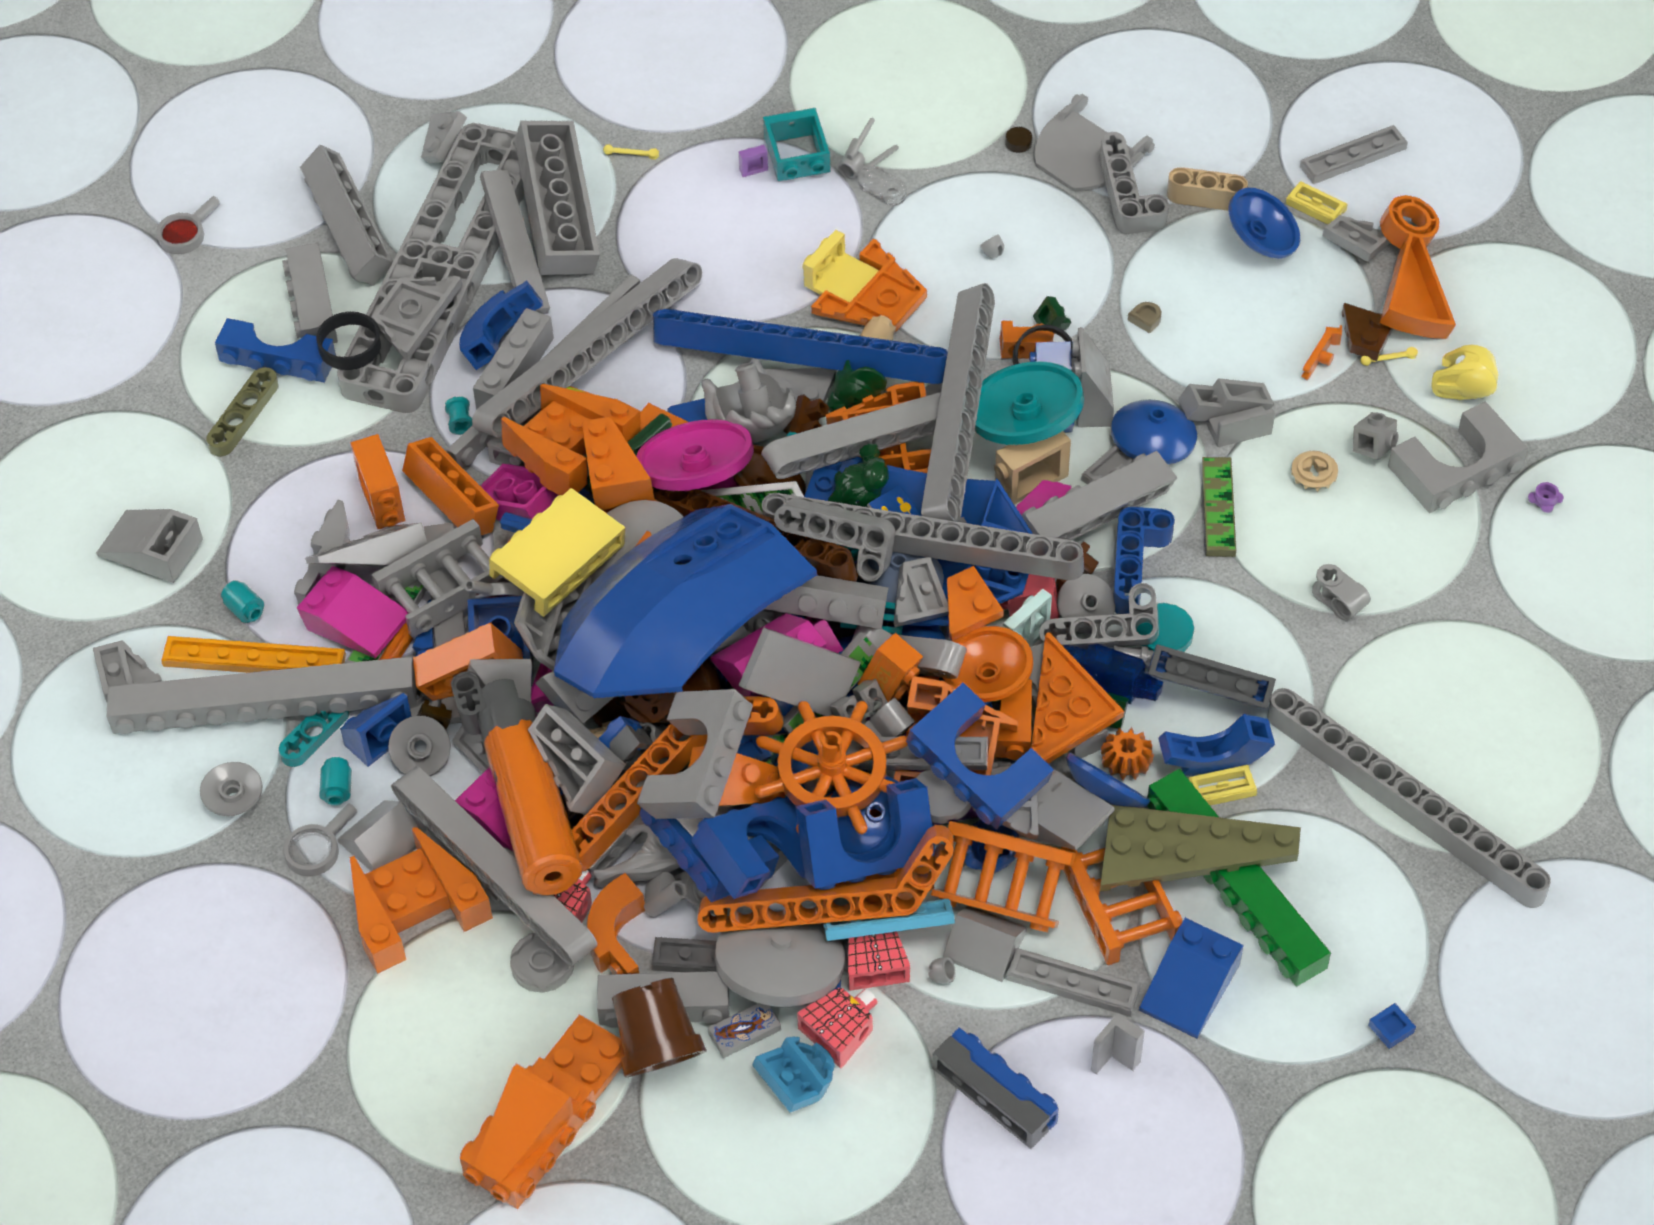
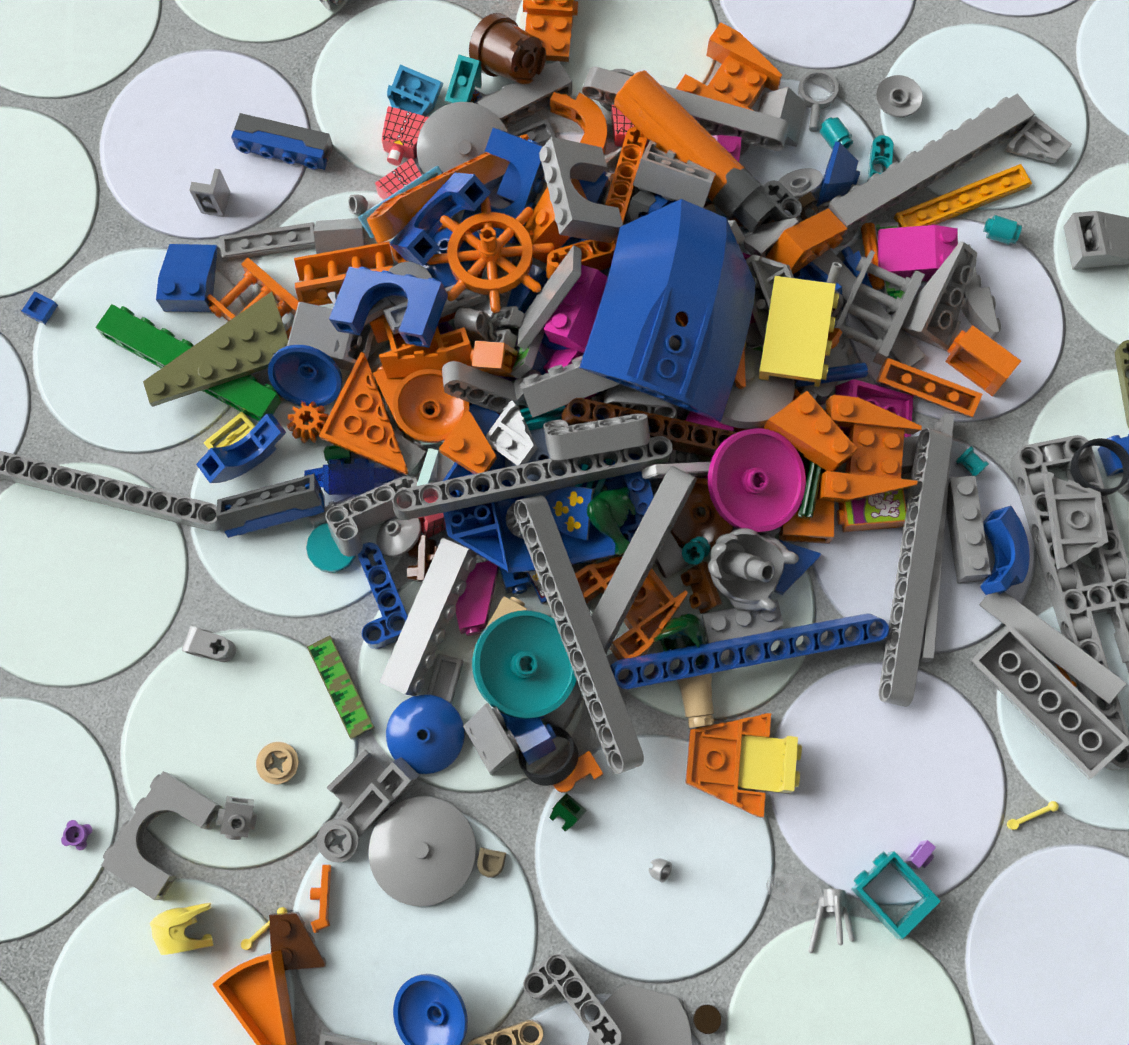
camera: 150 degrees right, 20 degrees up
none -> light grey gear [317,818,360,863]
none -> light grey dish [368,796,476,906]
none -> teal slope [445,54,482,103]

